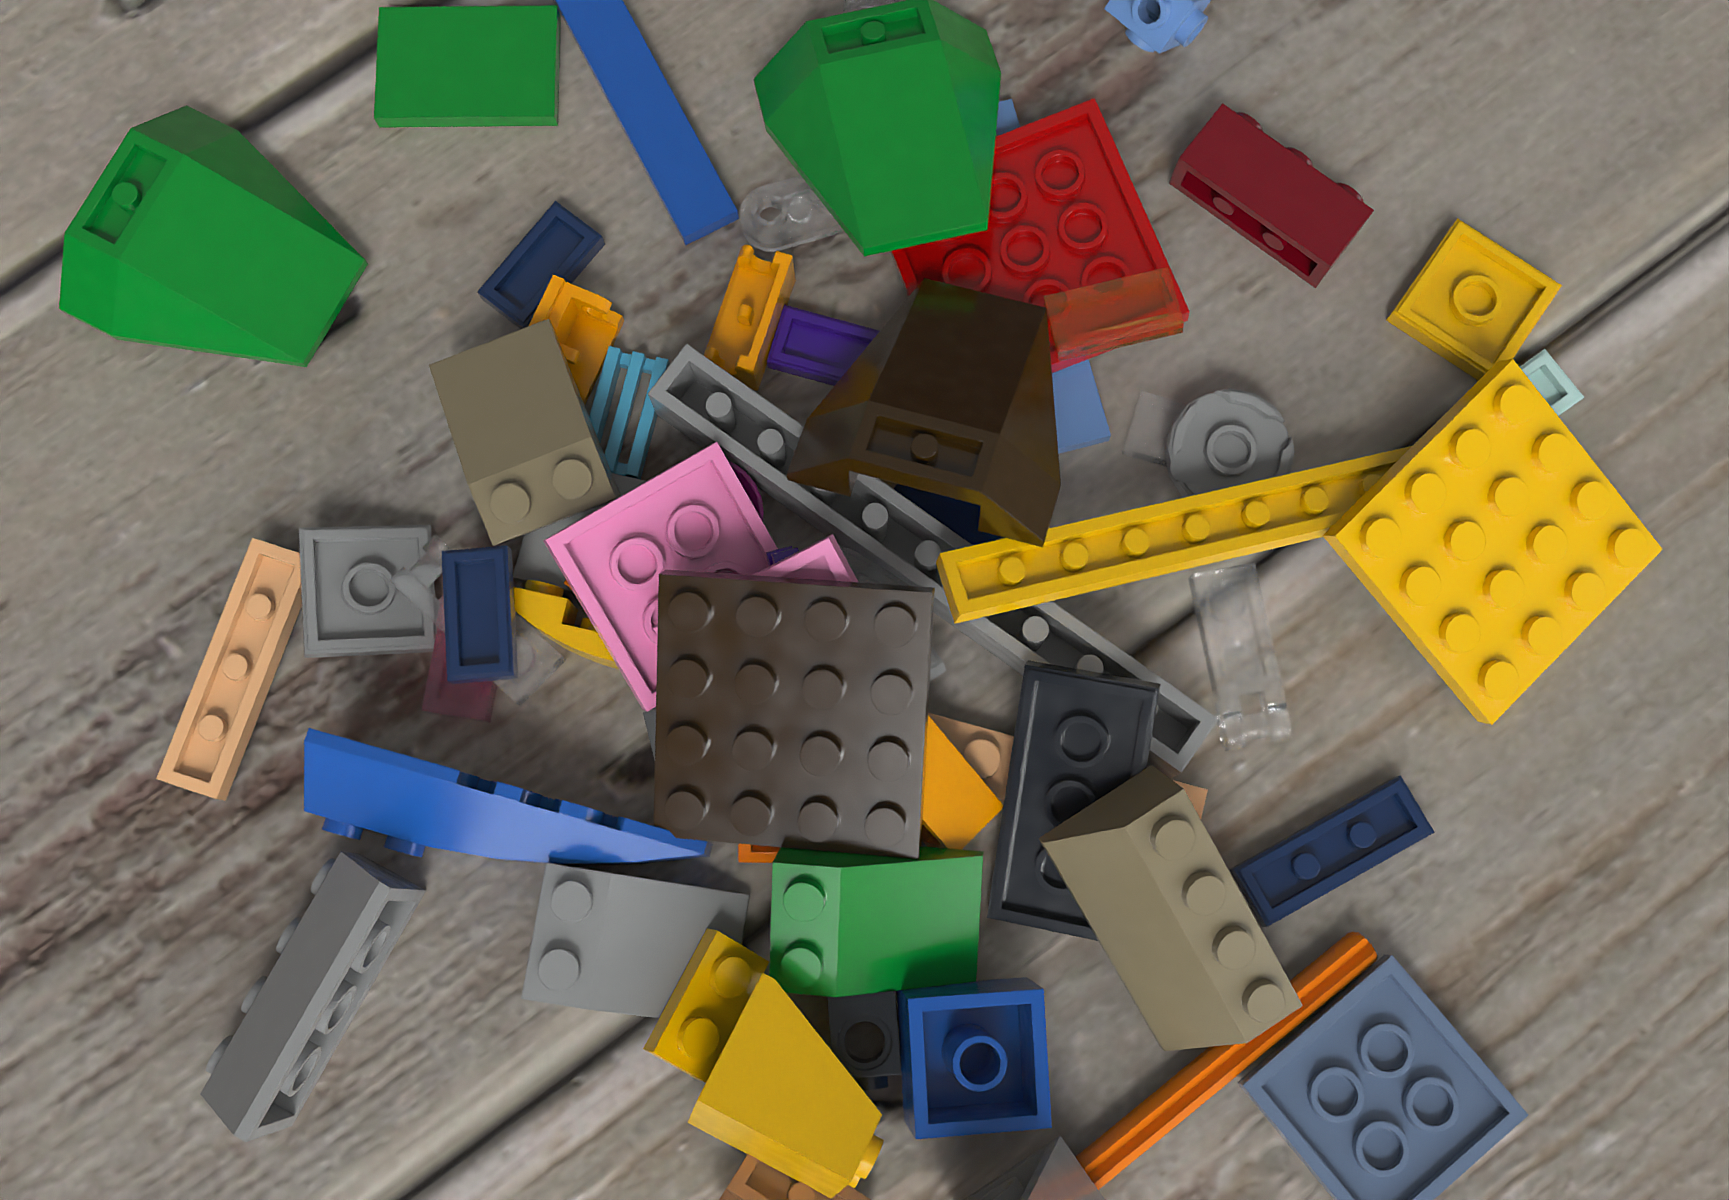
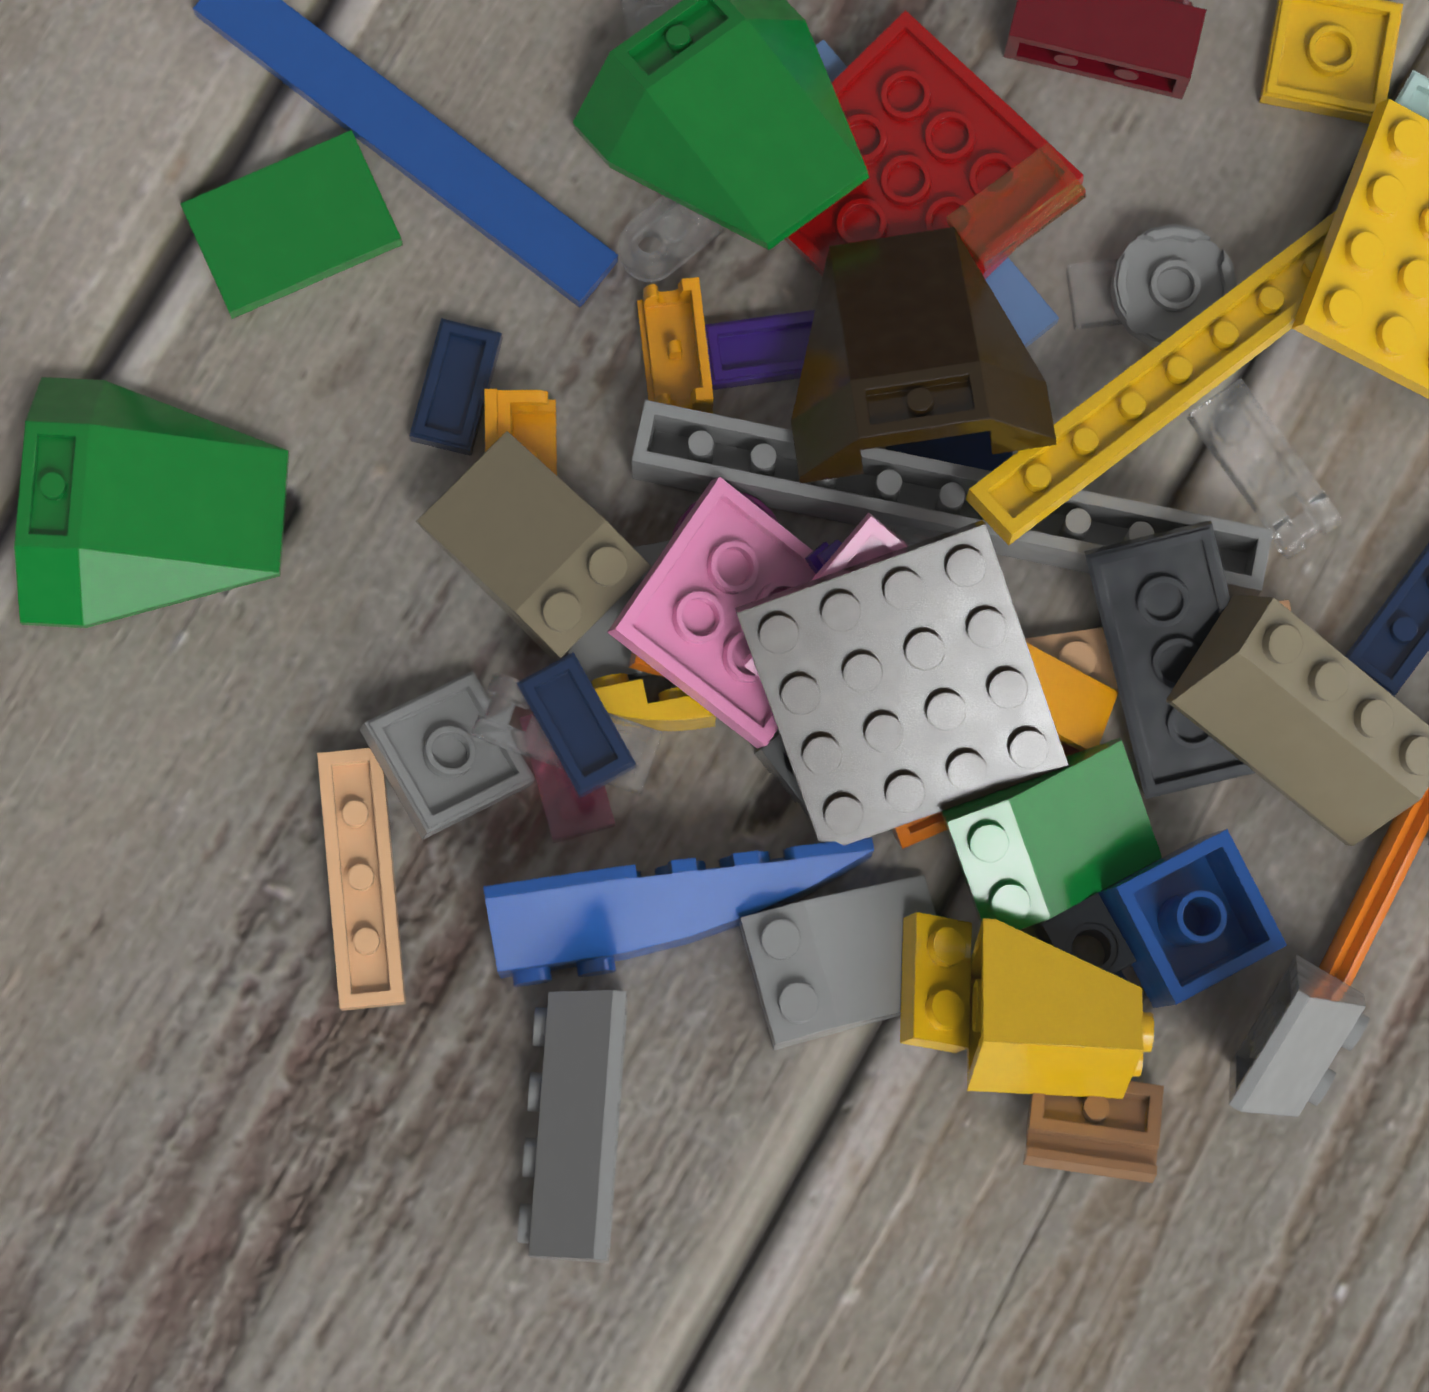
camera: 30 degrees left, 0 degrees up
medium azure tile [589,346,670,480] -> none

